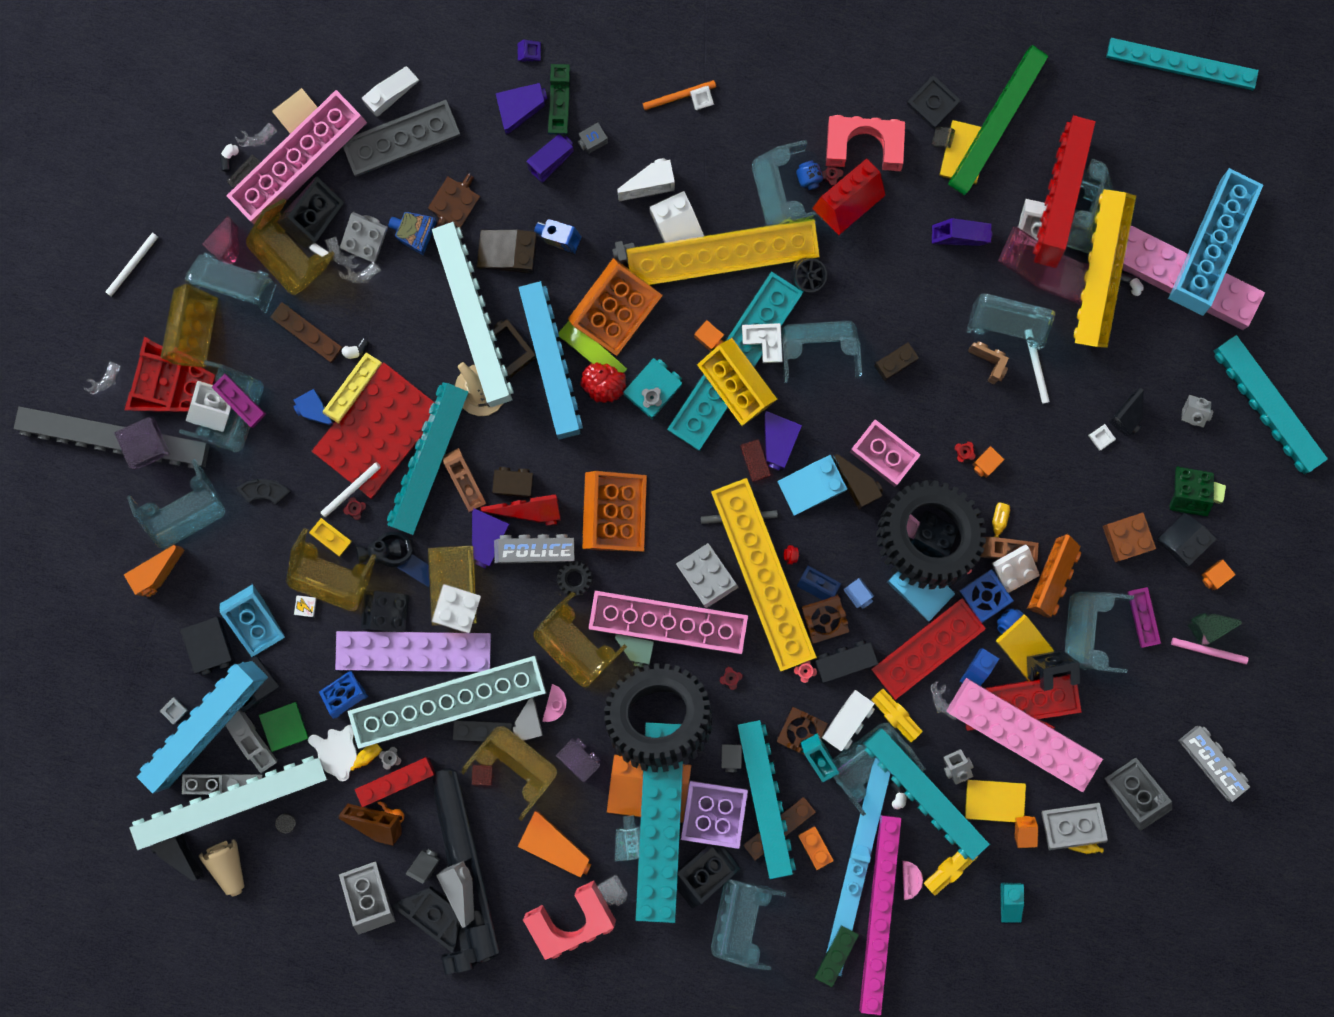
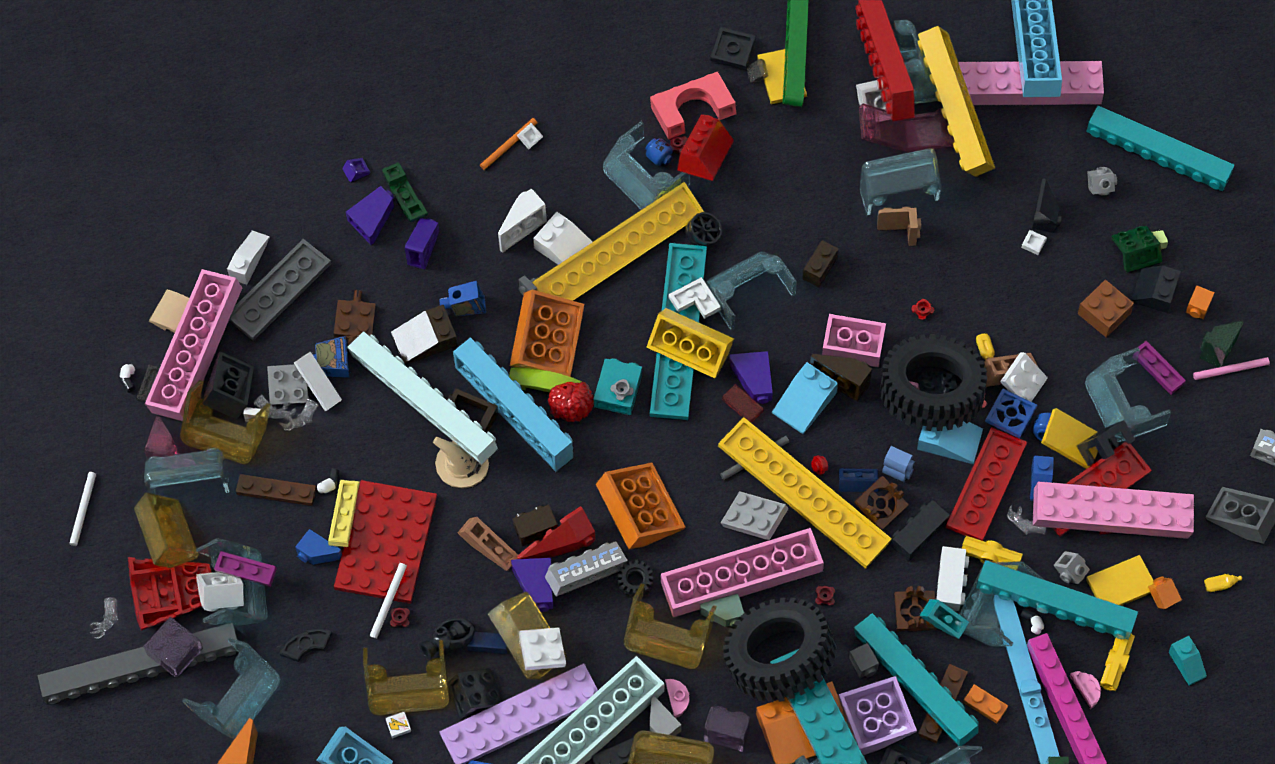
camera: 25 degrees left, 20 degrees down
clear piece [235,123,277,147] -> none
yellow plate [309,518,352,557] -> none
teal brick [387,382,469,535] -> none
dark grey brick [578,123,608,154] -> none
orange brick [694,320,724,352] -> none
coral plate [794,661,817,683] -> none
dark purple slope [932,218,992,246] -> none
orange brick [972,446,1004,477] -> none
white bar [1024,328,1050,404] -> none
orange slope [1027,534,1081,618] -> none
light grey plate [1041,803,1108,850] -> none
arm [1120,273,1144,296] -> none
none -> white tile [294,352,342,411]

